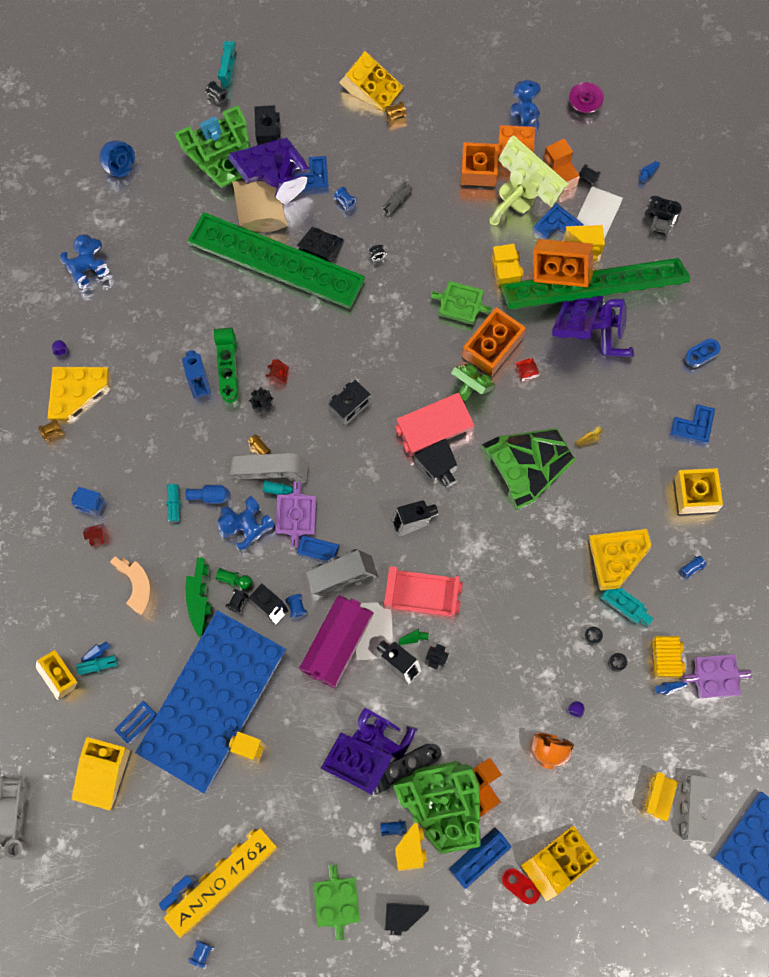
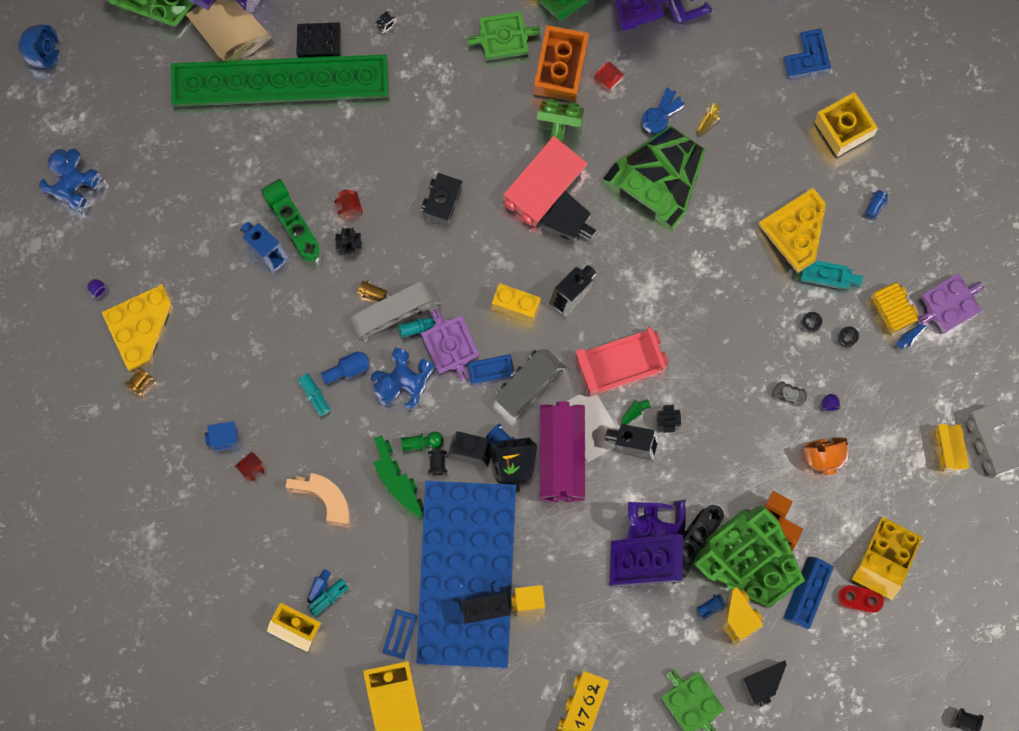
camera: 30 degrees left, 5 degrees up
none -> black brick [460,593,510,624]
none -> black torso [489,437,537,492]
none -> yellow brick [492,283,541,324]
none -> blue piece [641,87,685,133]
none -> dark grey piece [774,381,807,406]

